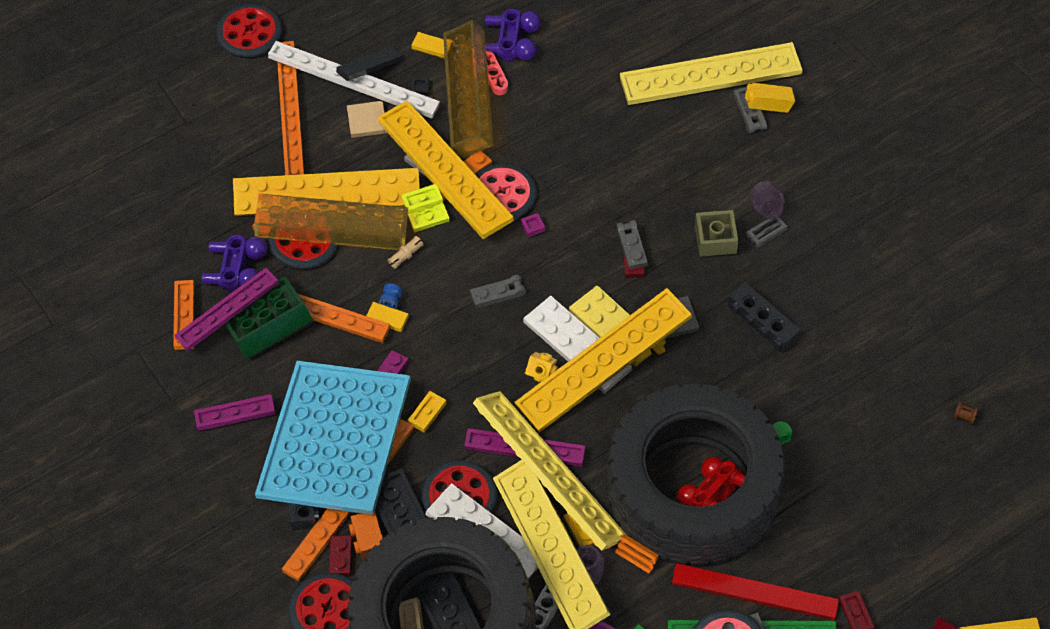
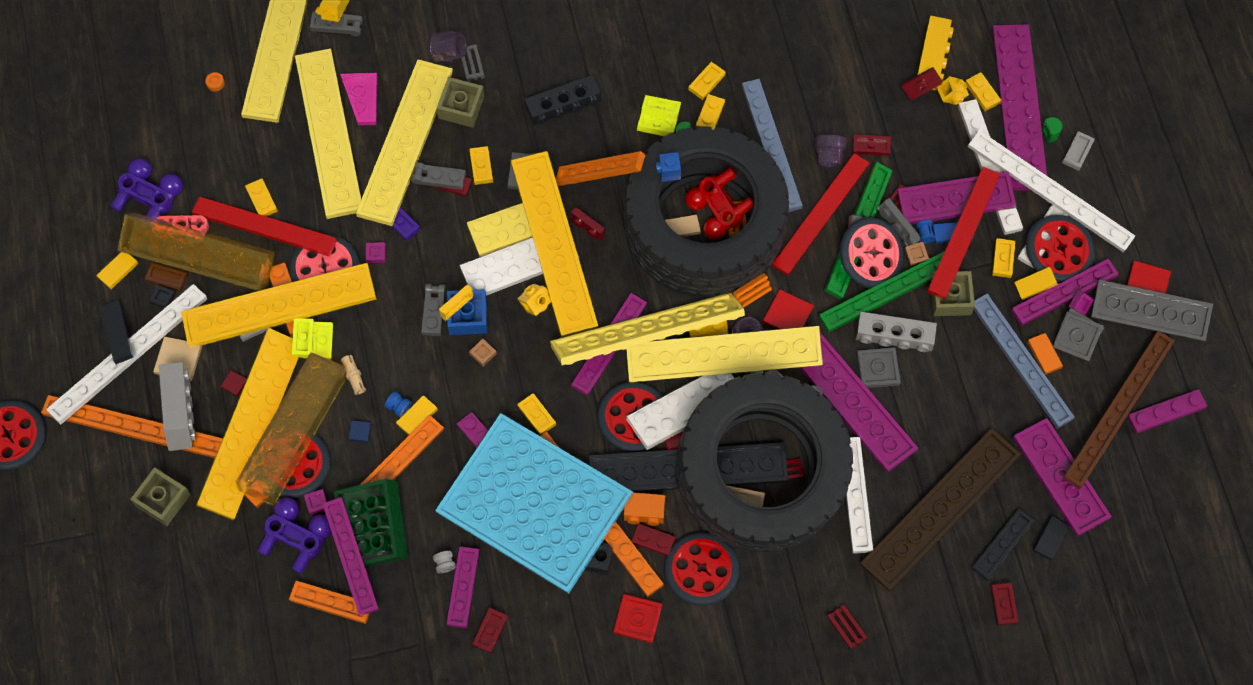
camera: 70 degrees left, 10 degrees up
none -> olive brick [130,467,191,526]
none -> reddish brown tile [145,263,188,292]
none -> light grey brick [159,362,196,451]
none -> red tile [192,197,337,257]
none -> orange tile [206,72,225,91]
none -> dark red tile [221,371,247,397]
none -> yellow plate [245,179,278,217]
none -> light yellow plate [295,49,361,219]
none -> magenta plate [304,489,327,515]
none -> dark pink wing [340,73,378,125]
none -> dark blue tile [349,421,372,443]
none -> light yellow plate [356,60,453,226]
none -> dark purple plate [391,208,421,241]
none -> light grey wheel [433,551,456,573]
none -> yellow tile [439,284,473,321]
none -> blue brick [447,289,488,335]
none -> medium nougat plate [469,339,497,366]
none -> yellow plate [470,146,493,185]
none -> dark red plate [472,608,508,653]
none -> orange plate [556,151,645,186]
none -> dark red plate [571,207,605,241]
none -> red tile [613,594,662,643]
none -> neon yellow slope [637,95,681,136]
none -> blue brick [656,152,681,182]
none -> tan tile [665,215,701,237]
none -> yellow plate [688,62,726,100]
none -> yellow plate [696,94,725,130]
none -> sand blue plate [742,79,803,212]
none -> red tile [763,290,814,330]
none -> clear purple piece [815,135,847,167]

